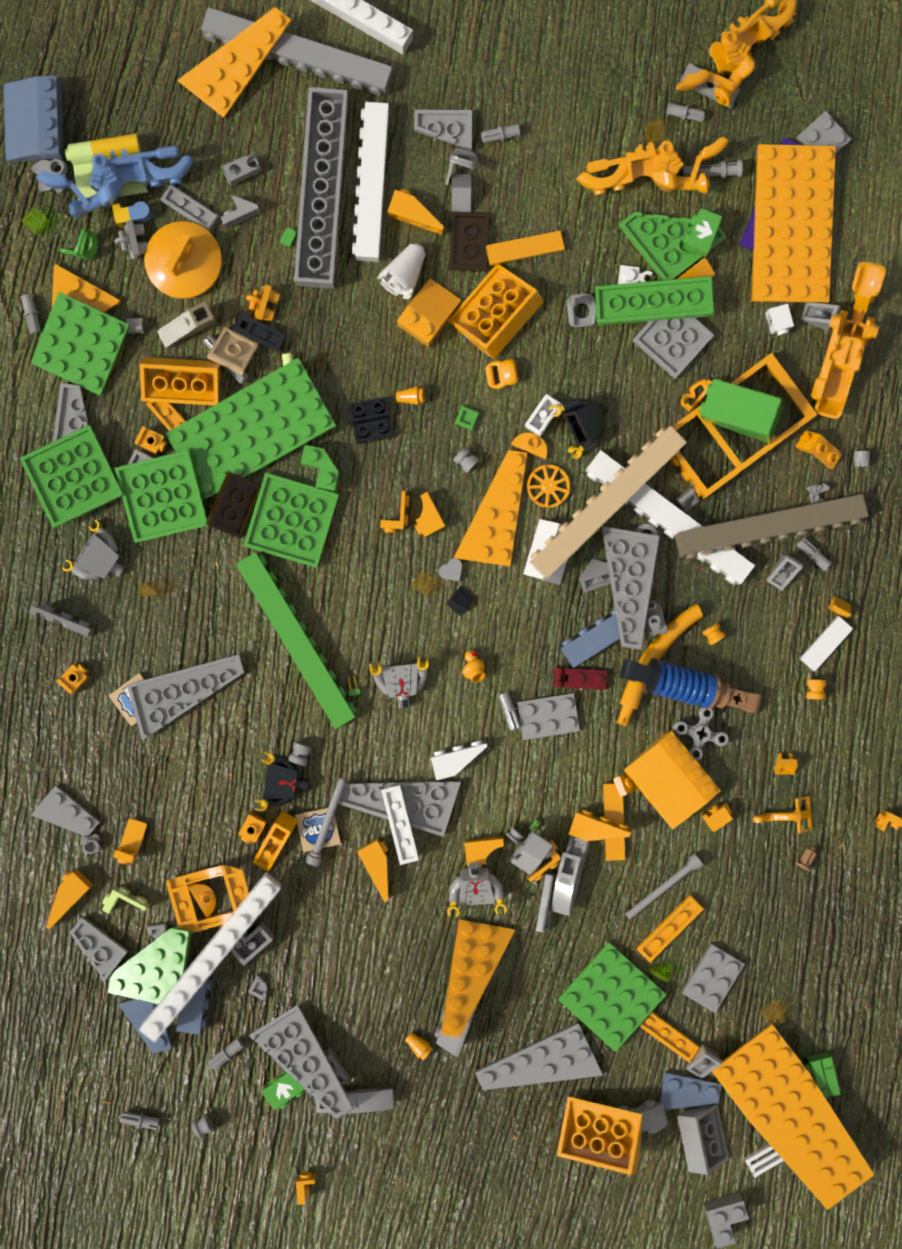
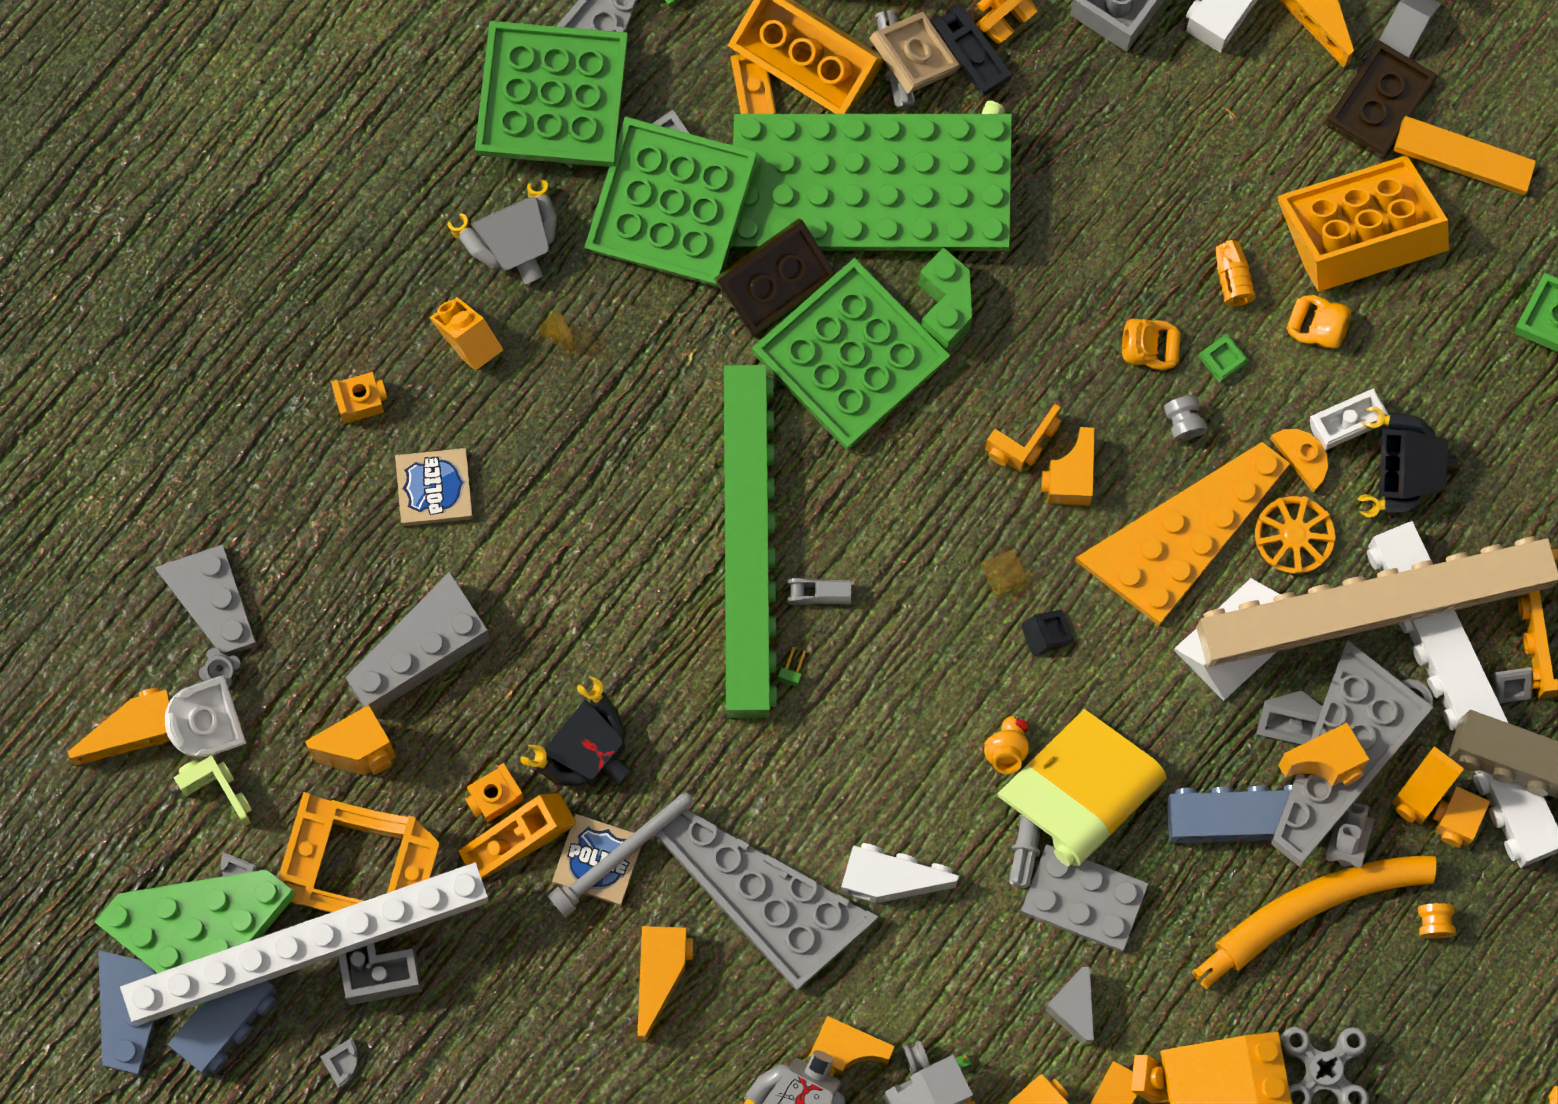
camera: 30 degrees right, 15 degrees down
light grey wing [29,604,94,636] -> none
light grey wing [70,916,129,982] -> none
light orange bracket [113,818,147,865] -> none
light grey wing [127,654,245,740] -> none
light orange brick [135,426,167,455] -> none
light orange plate [187,883,216,918] -> none
light grey wheel [288,742,312,766] -> none
black slope [349,397,394,445] -> none
light grey torso [369,657,429,708] -> none
white cone [378,243,426,299] -> none
white plate [381,785,419,865] -> none
light orange cone [396,386,425,405] -> none
light orange slope [397,278,462,348] -> none
light grey tile [439,558,462,581] -> none
dark red plate [552,668,607,690] -> none
light grey piece [567,294,596,327] -> none
piece [619,658,762,714] -> none
none -> white tile [165,675,246,757]
none -> light orange slope [305,705,396,775]
none -> light grey wedge [346,572,490,713]
none -> light orange slope [429,297,503,371]
none -> light grey bar [787,578,851,605]
none -> yellow door [998,709,1167,867]
none -> light grey slope [1045,967,1094,1046]
none -> light orange piece [1122,318,1181,371]
none -> light orange hinge [1216,240,1256,307]
none -> light orange arch [1278,723,1369,787]
none -> light orange slope [1392,746,1464,825]
none -> light orange brick [1433,786,1490,848]

